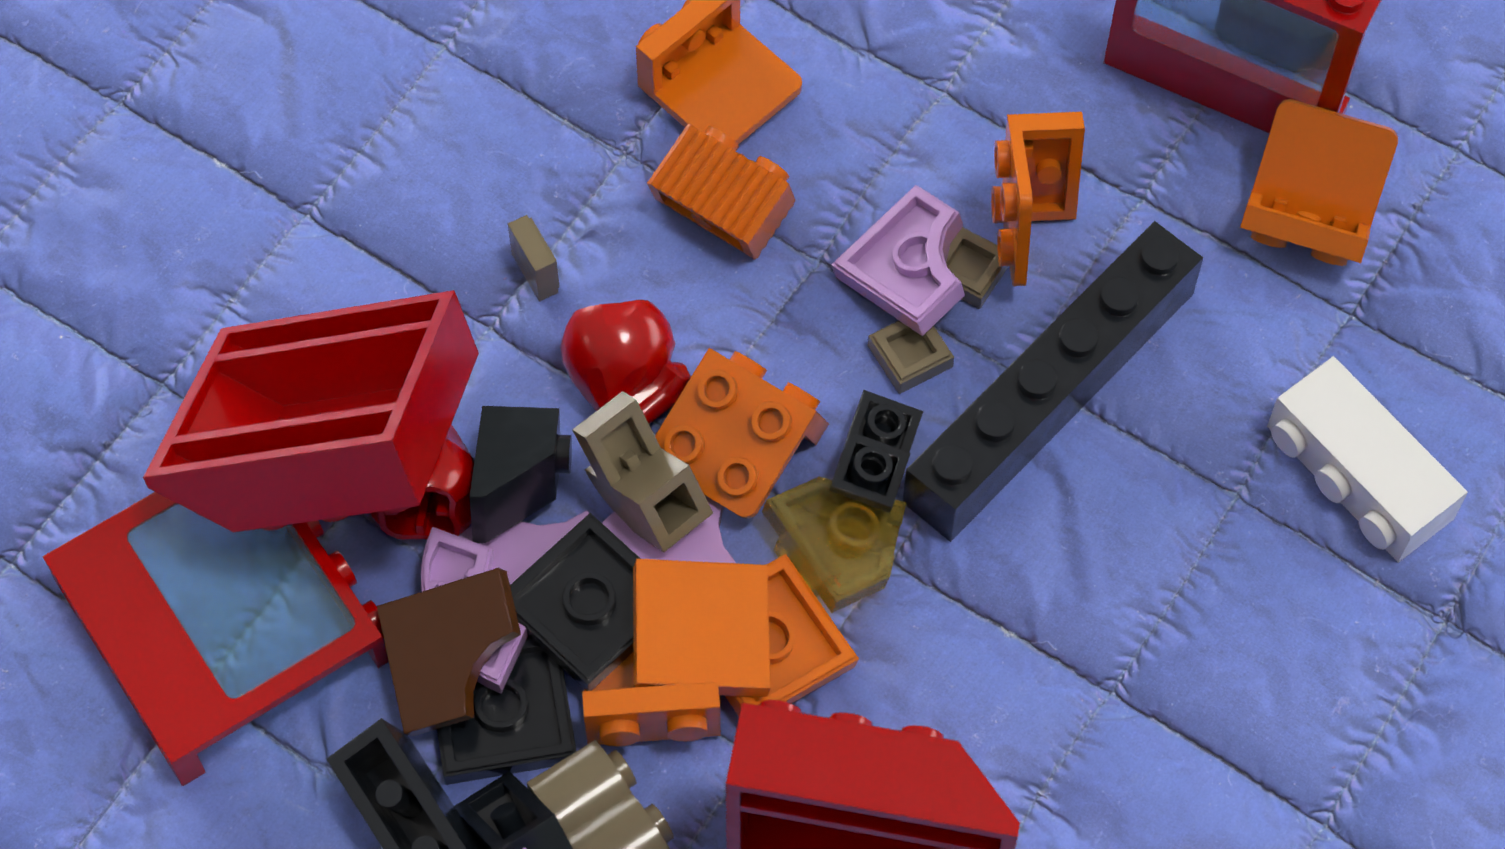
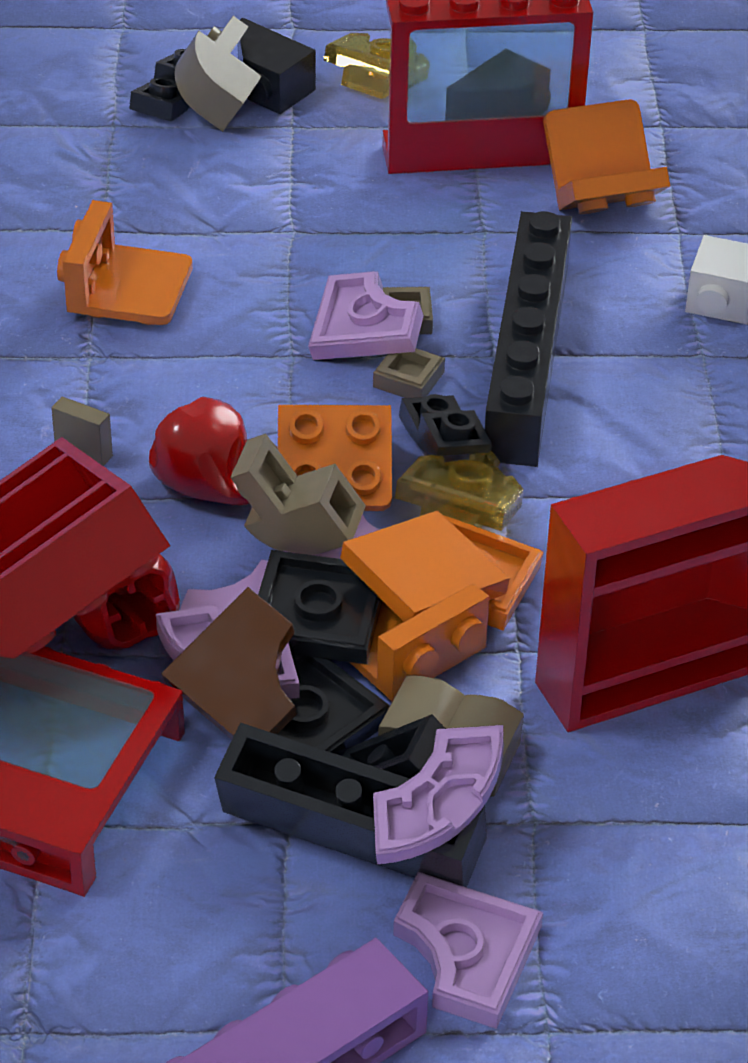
camera: 35 degrees left, 20 degrees down
black slope [470,406,572,543] -> none
orange brick [647,123,795,260] -> none
orange bracket [991,112,1085,286] -> none

